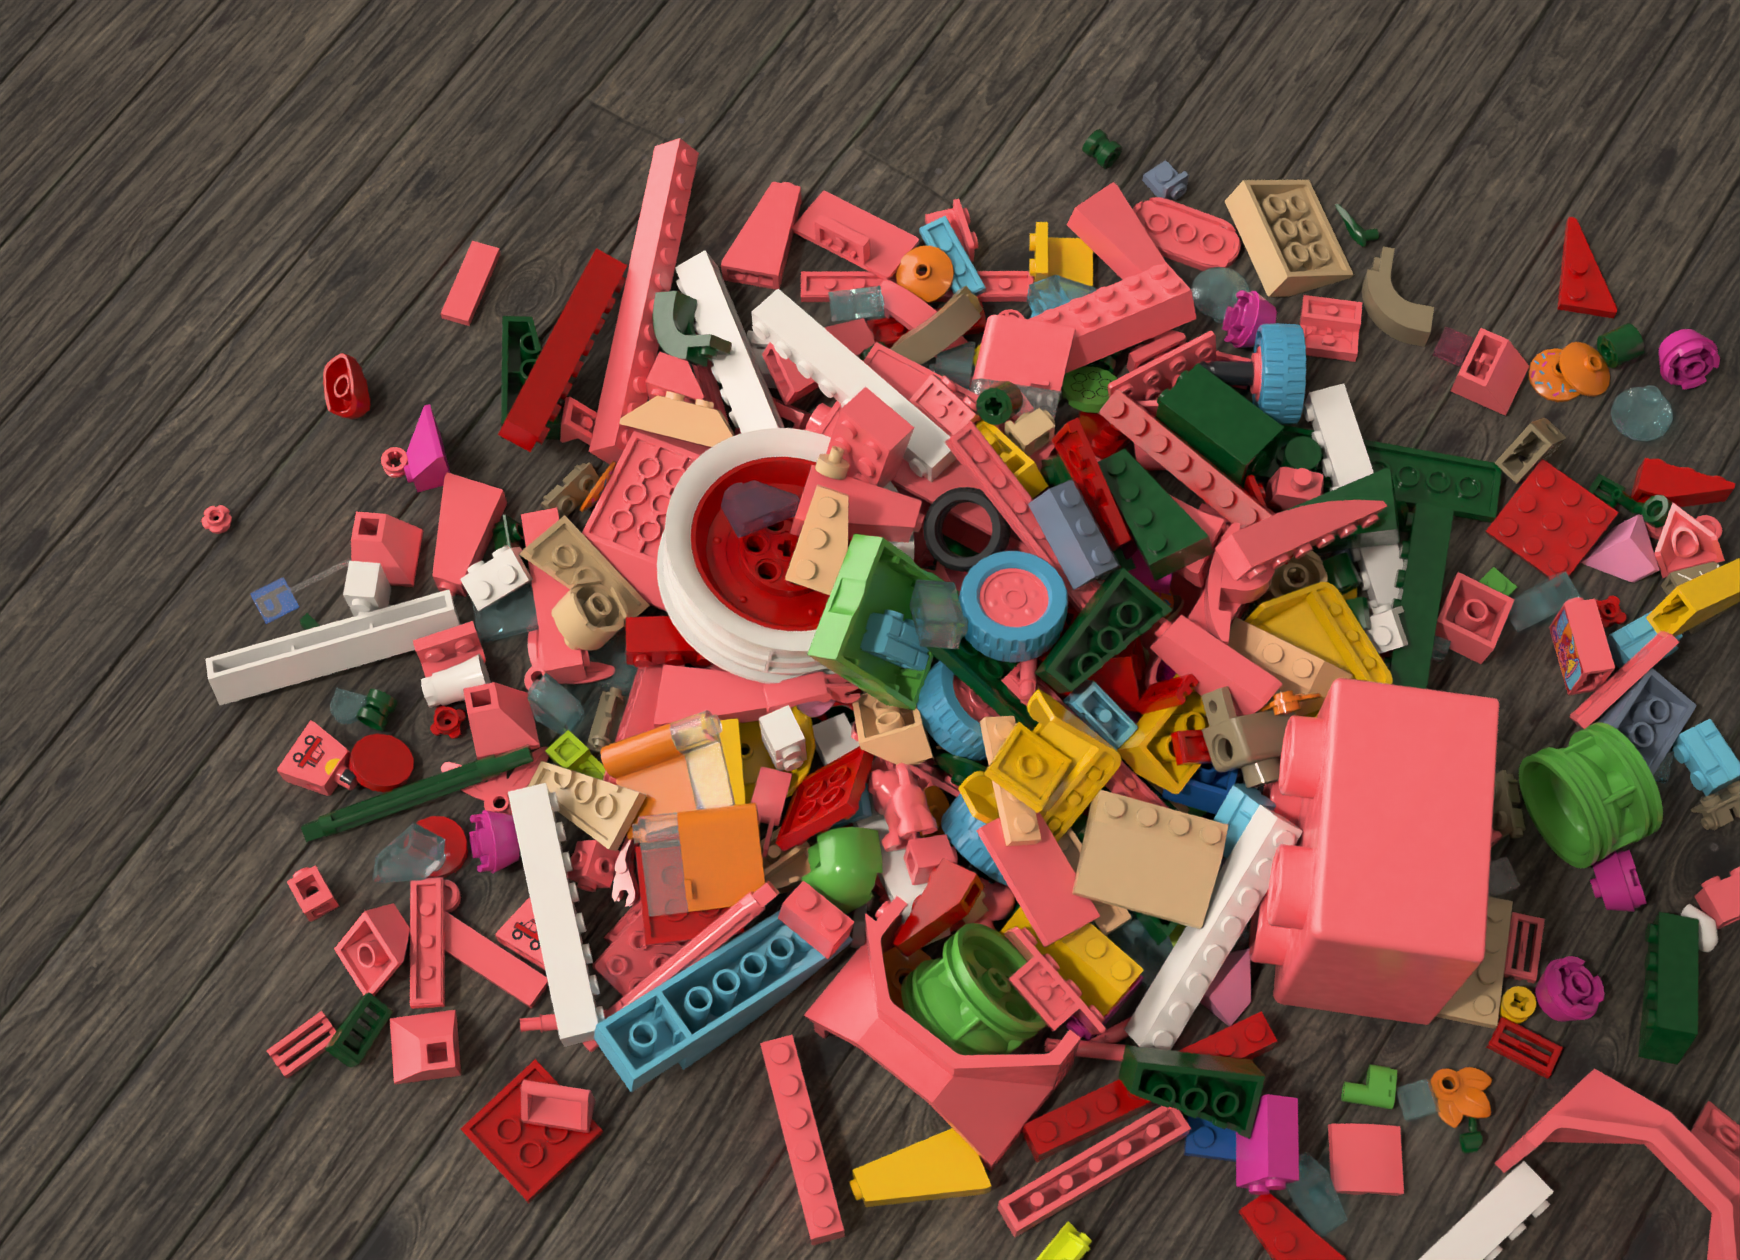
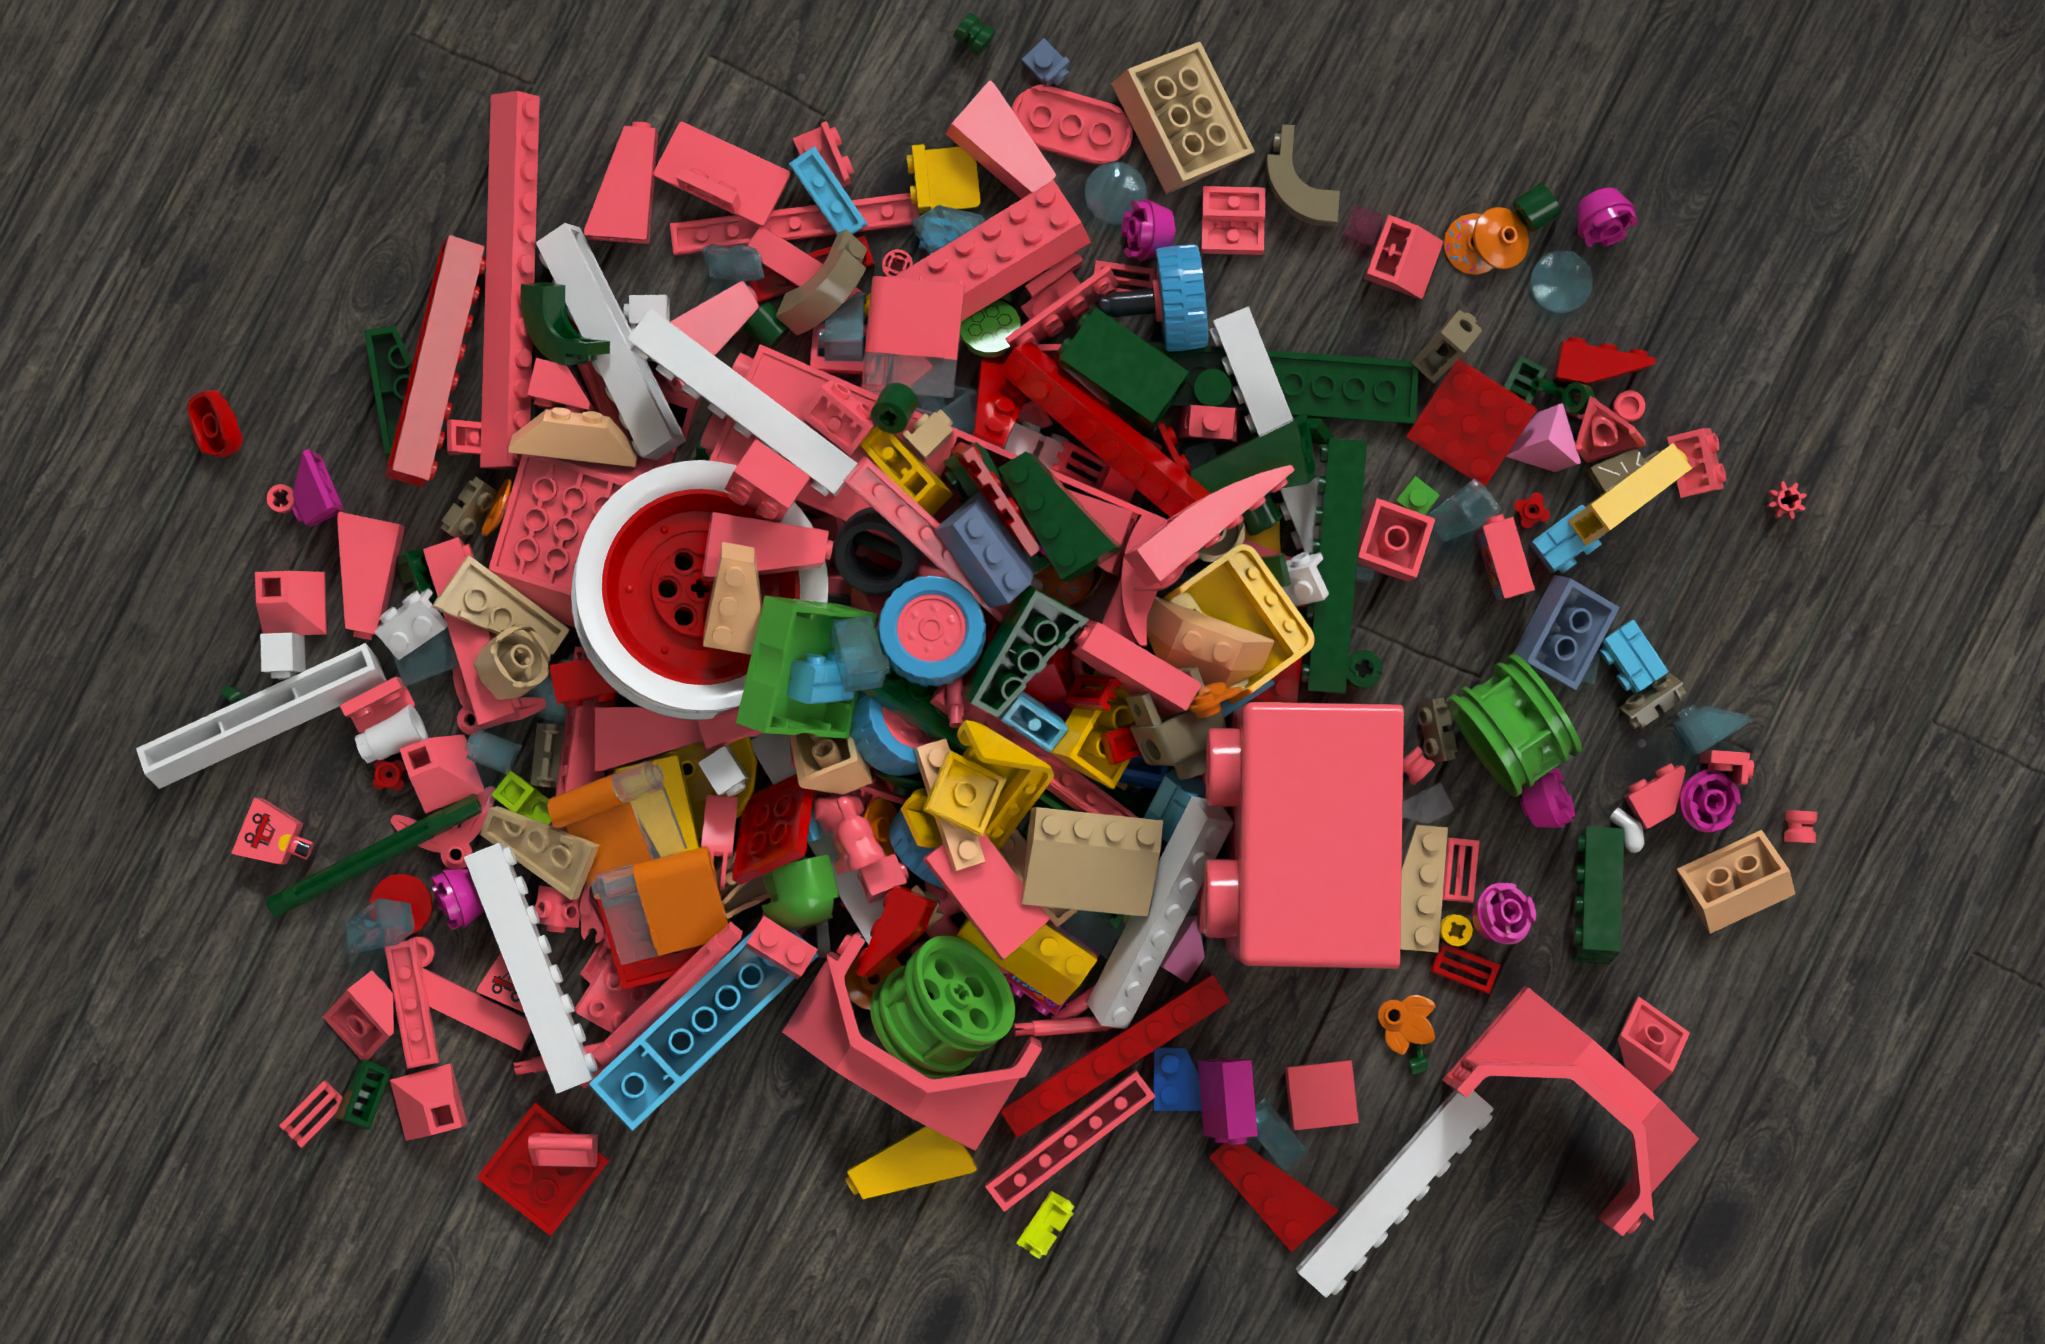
camera: 10 degrees left, 20 degrees up
coral plate [201,505,232,534] -> none
clear piece [250,559,351,624] -> none
coral brick [286,865,339,922] -> none
clear light blue tile [330,688,367,724] -> none
red tile [349,734,414,792] -> none
dark green wheel [356,689,398,731] -> none
coral tile [441,241,501,326] -> none
slope [721,480,800,538] -> none
coral brick [760,1035,845,1246] -> none
tan tile [815,446,850,479] -> none
orange dish [896,246,954,303] -> none
coral bracket [1004,926,1107,1034] -> none
dark green wedge [1118,1045,1265,1139] -> none
dark green bar [1335,203,1379,247] -> none
bright green piece [1341,1064,1397,1109] -> none
clear light blue tile [1396,1079,1440,1122] -> none
red wing [1557,217,1617,319] -> none
coral tile [1570,631,1679,729] -> none

